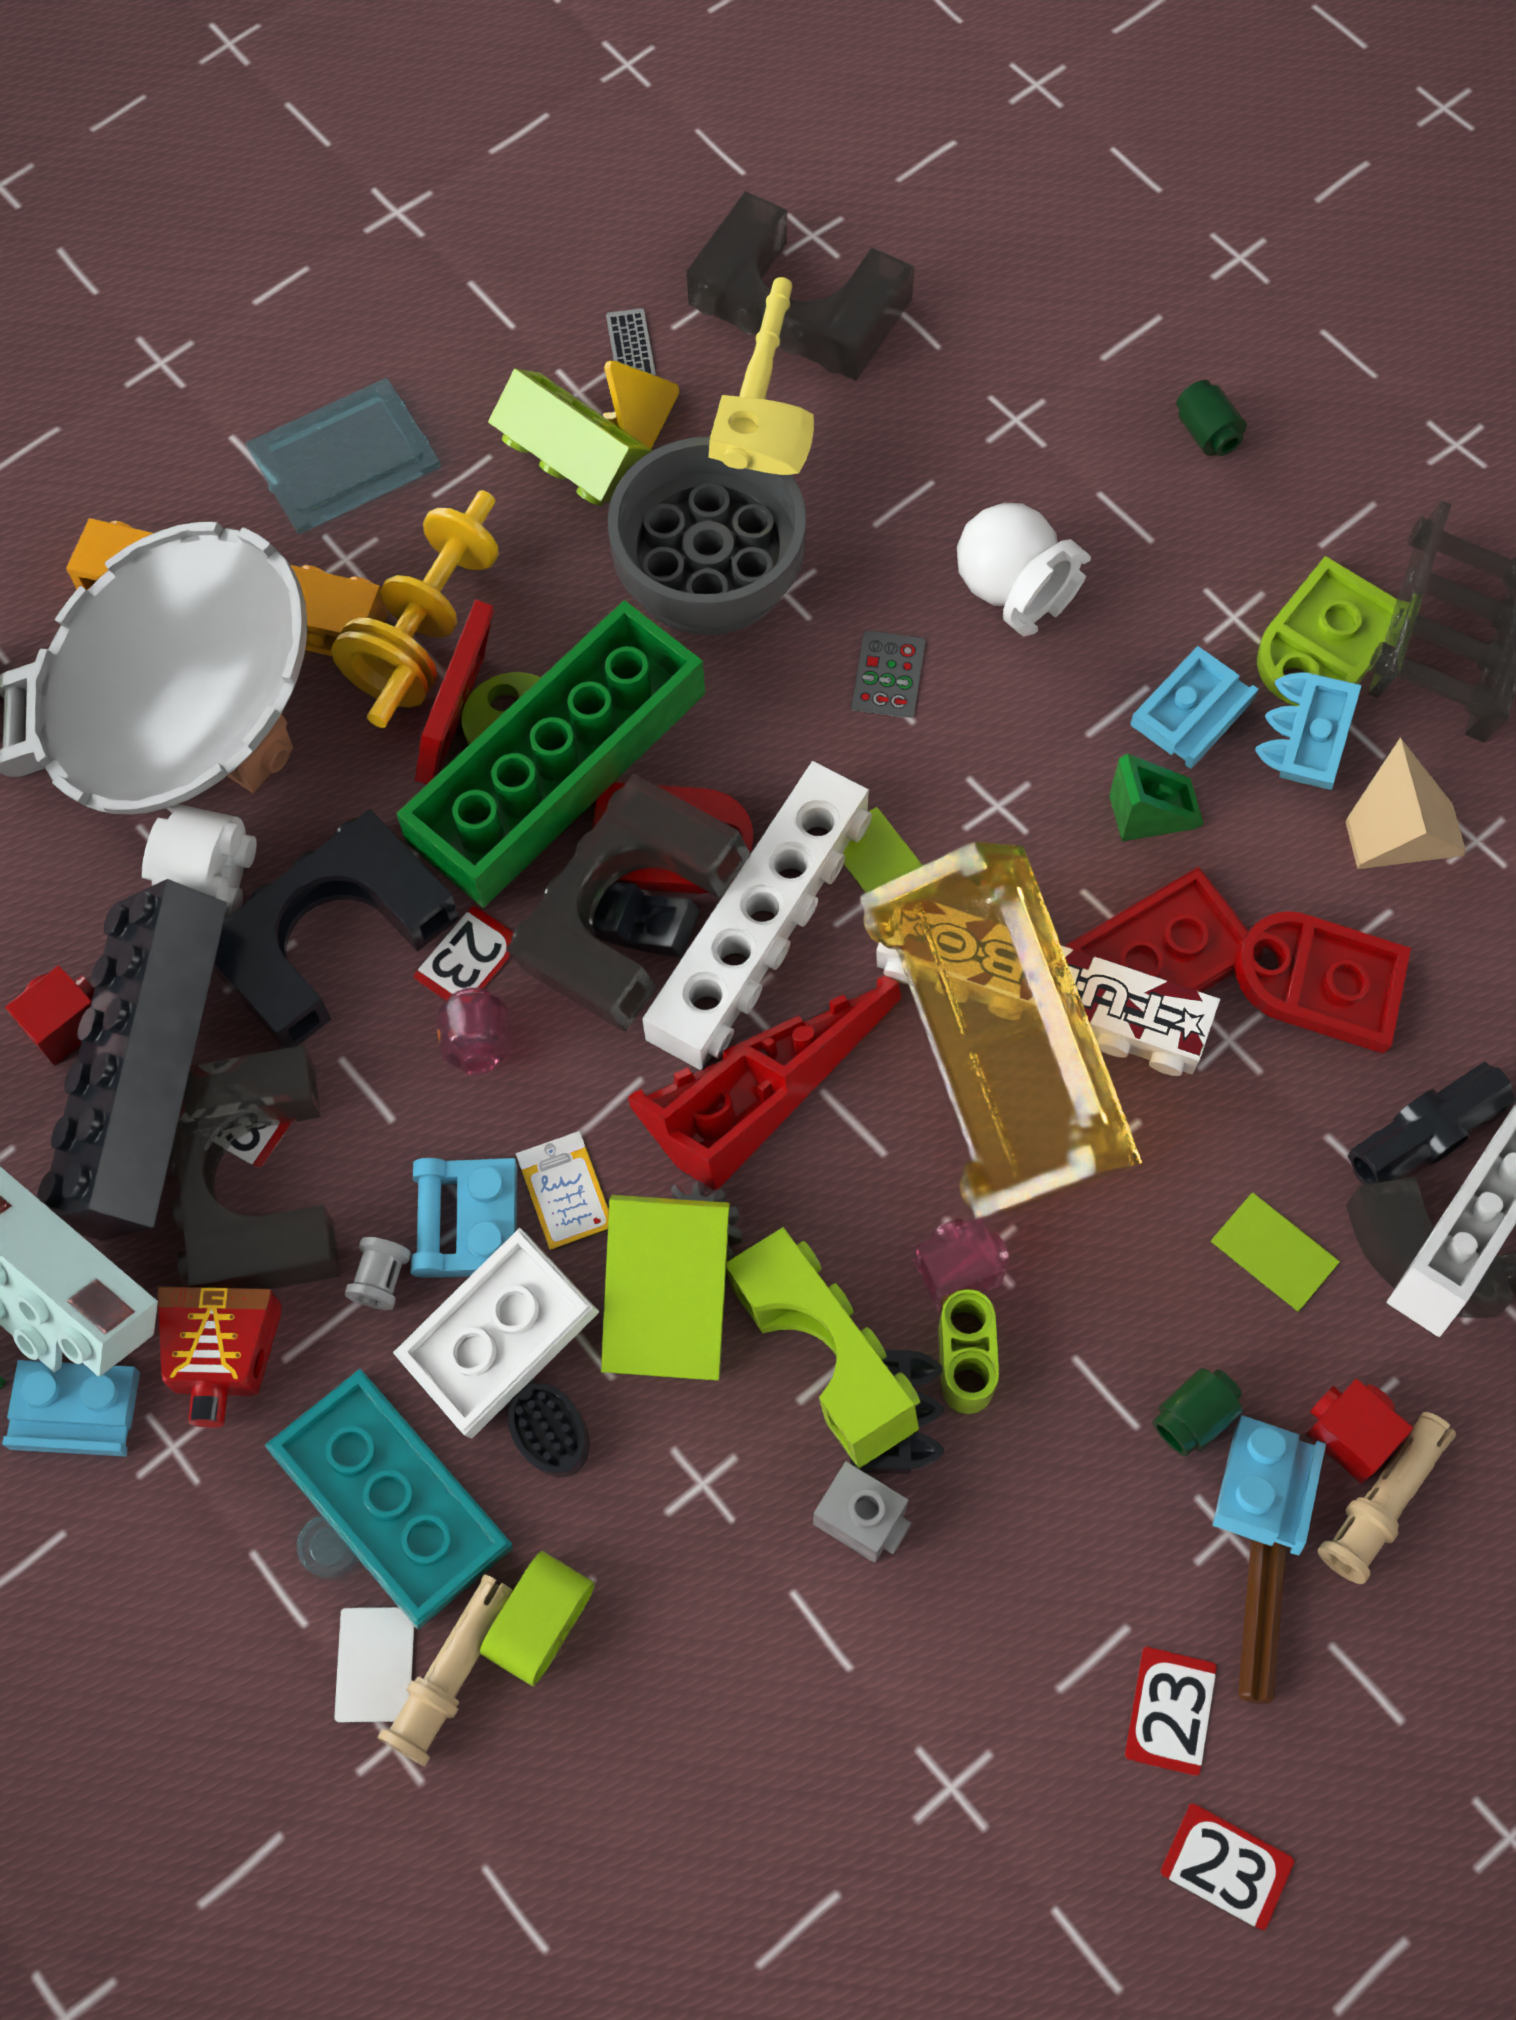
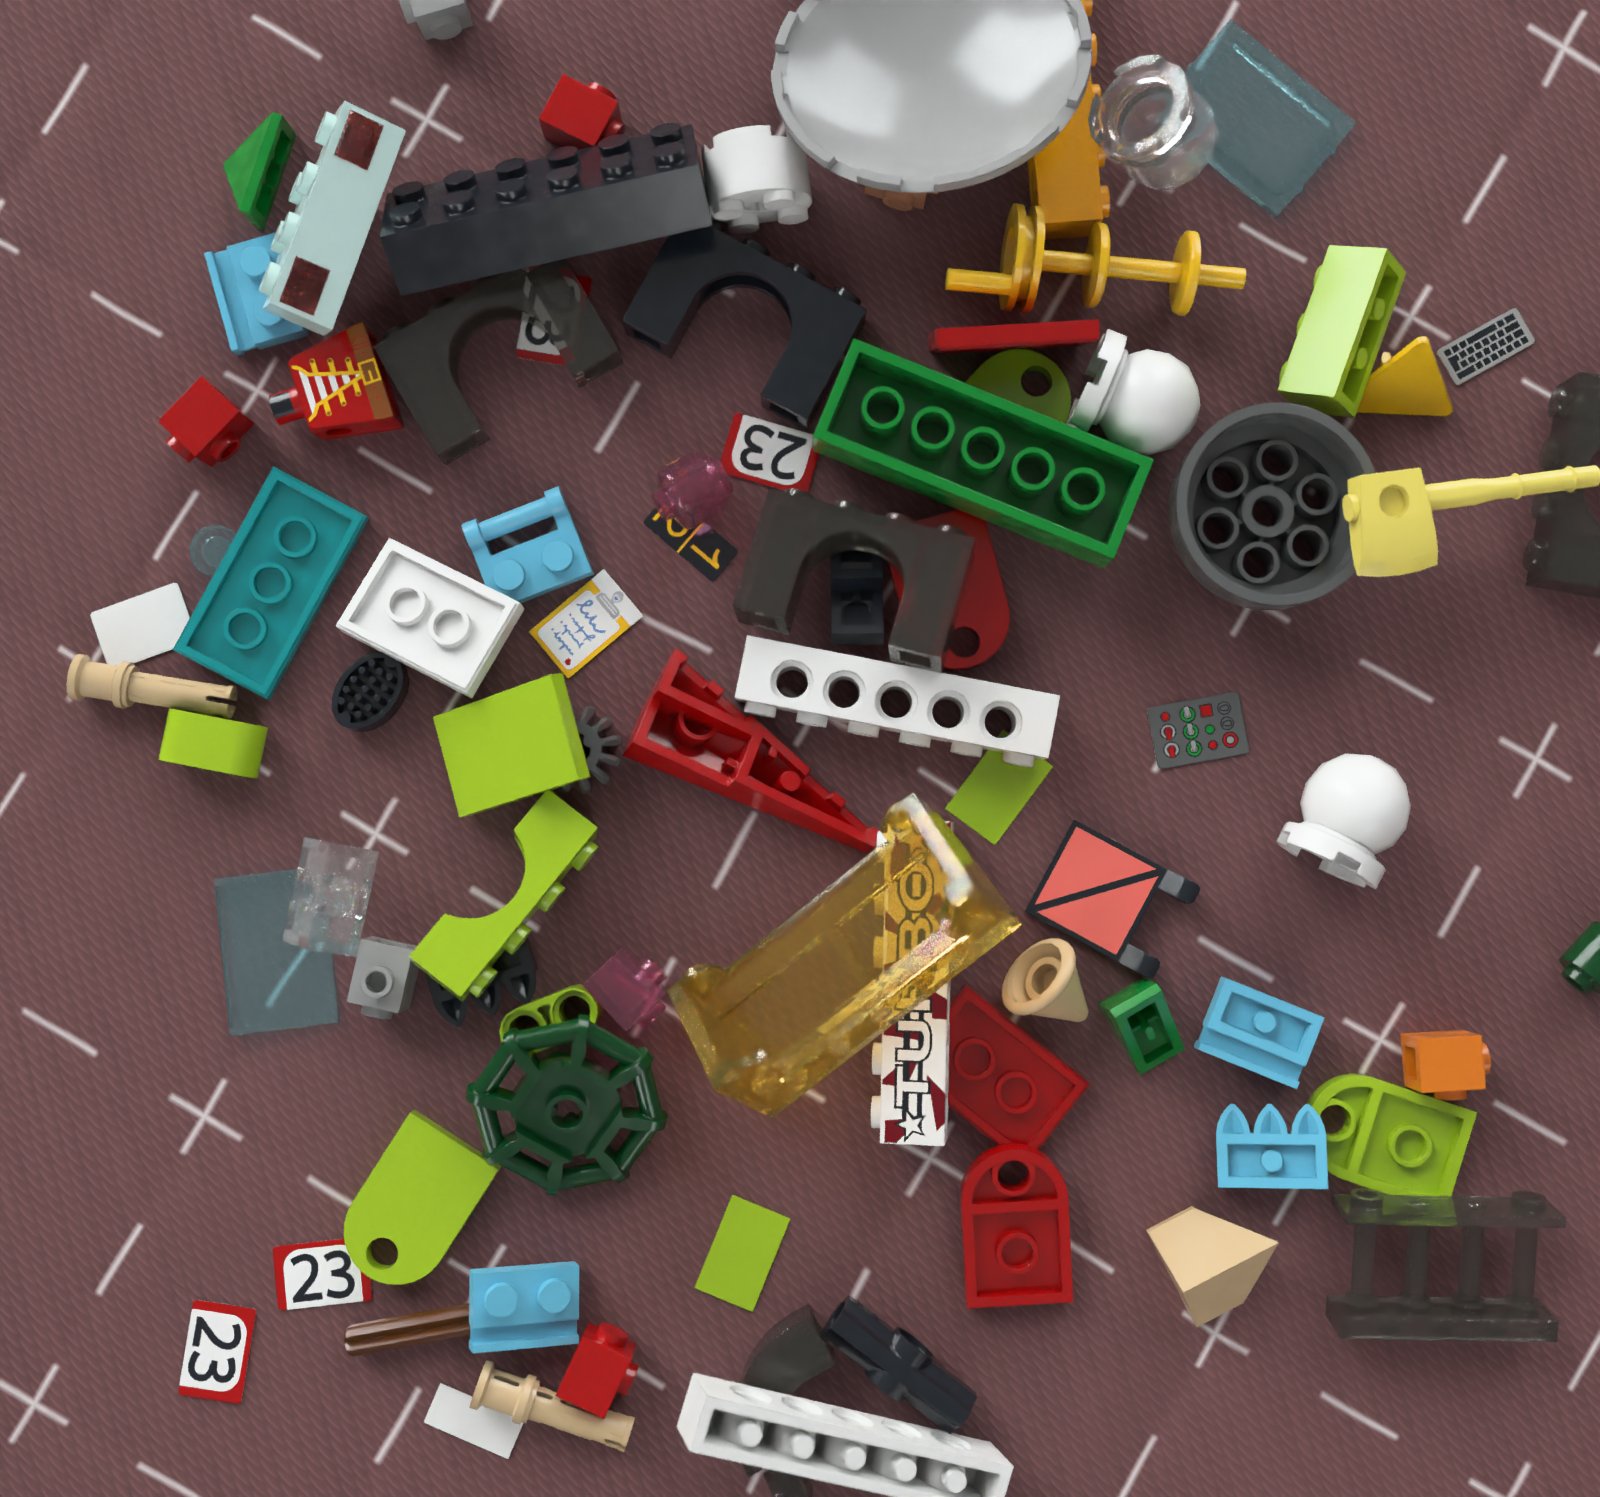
camera: 70 degrees right, 20 degrees up
light grey bush [345,1237,411,1310] -> none
dark green brick [1152,1368,1243,1457] -> none
none -> red brick [158,376,255,467]
none -> clear light blue piece [214,866,339,1036]
none -> clear brick [282,837,379,957]
none -> lime tile [344,1109,502,1285]
none -> white sticker [424,1383,523,1459]
none -> dark green plate [466,1014,668,1196]
none -> black sticker [644,493,738,581]
none -> tan hat [1002,938,1088,1022]
none -> coral flag [1025,820,1200,978]
none -> white tile [1066,328,1201,455]
none -> clear tile [1088,54,1218,190]
none -> orange brick [1400,1030,1491,1100]

